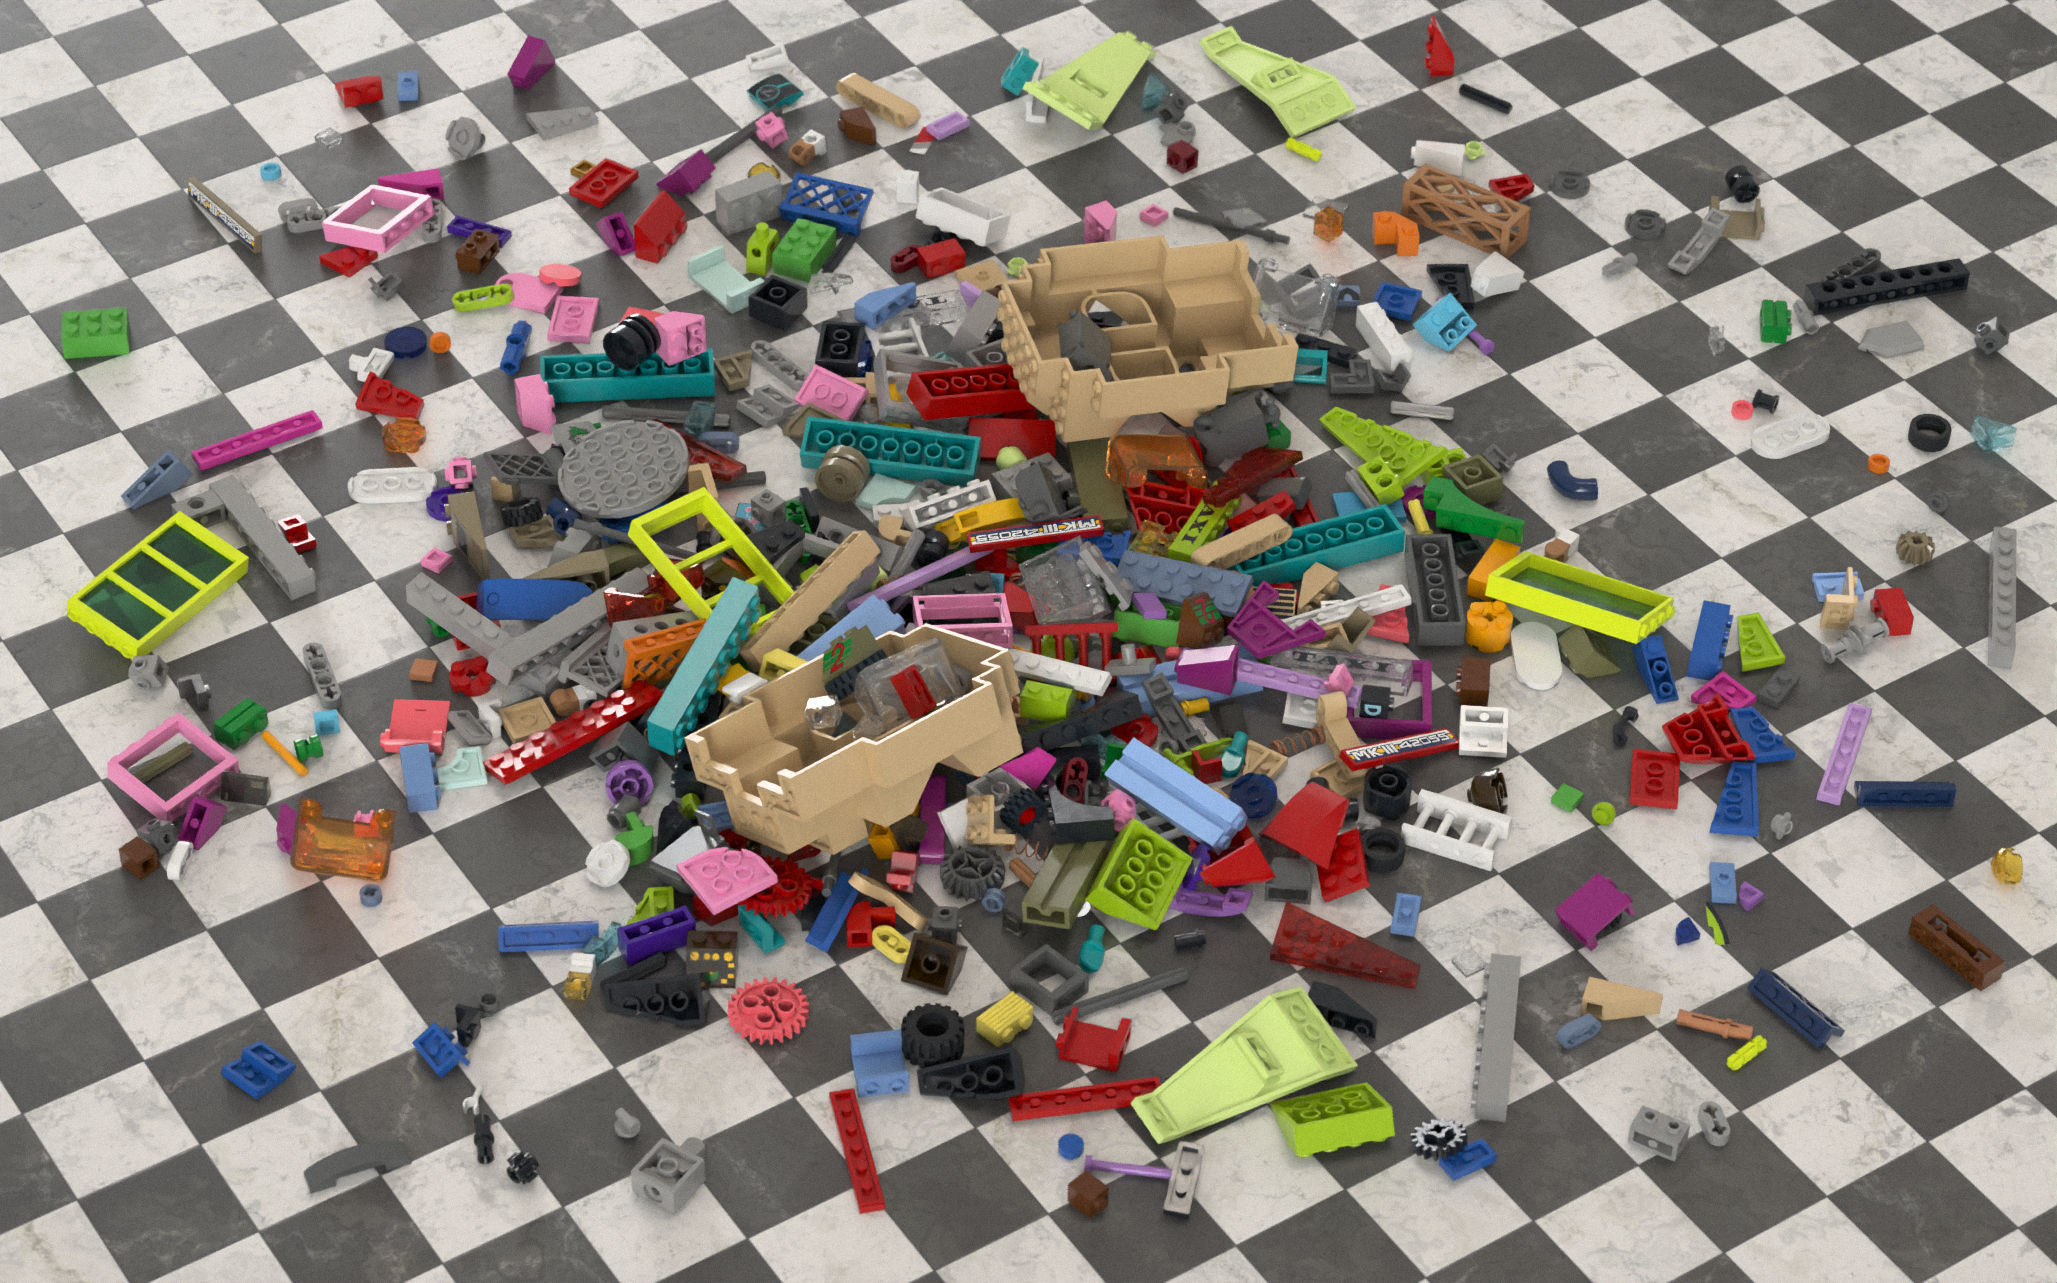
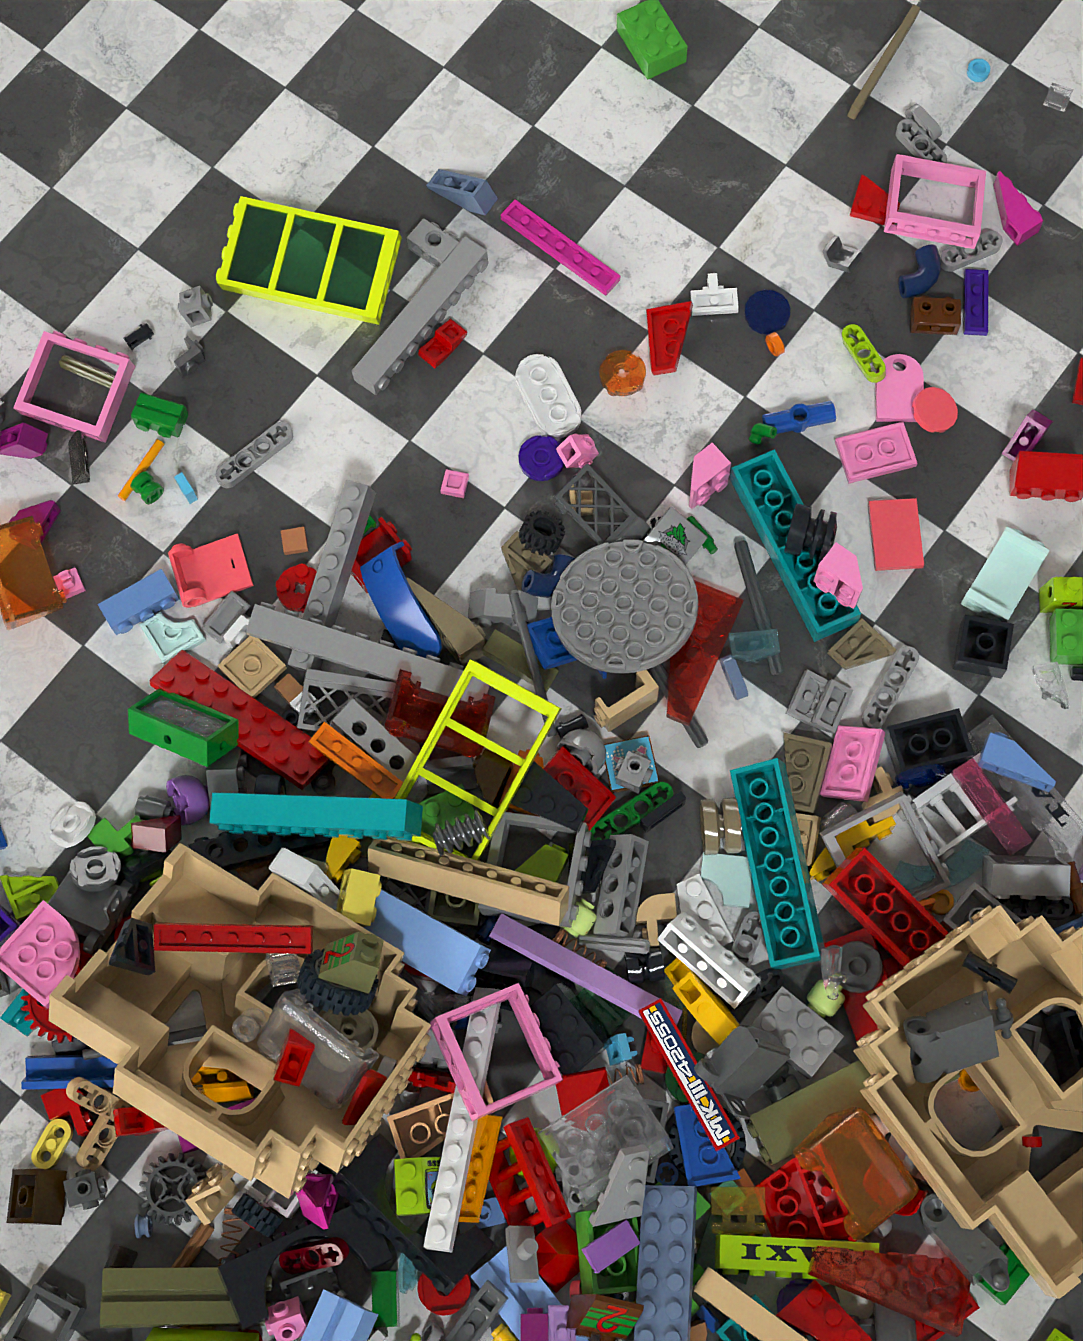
camera: 75 degrees right, 30 degrees up
dark tan slope [444,491,490,580] -> none
none -> tile [70,846,121,892]
none -> black wing [109,918,156,976]
none -> black pin [123,323,154,350]
none -> green brick [128,688,239,767]
none -> dark red slope [131,815,182,853]
none -> red plate [154,923,313,954]
none -> red slope [342,1069,387,1125]
none -> dark grey piece [433,810,490,856]
none -> green arm [749,423,777,444]
none -> clear slope [821,945,848,1000]
none -> dark grey tile [832,941,884,993]
none -> dark blue cylinder [898,245,941,299]
none -> clear pink plate [951,758,1033,856]
none -> black pin [962,951,1018,994]

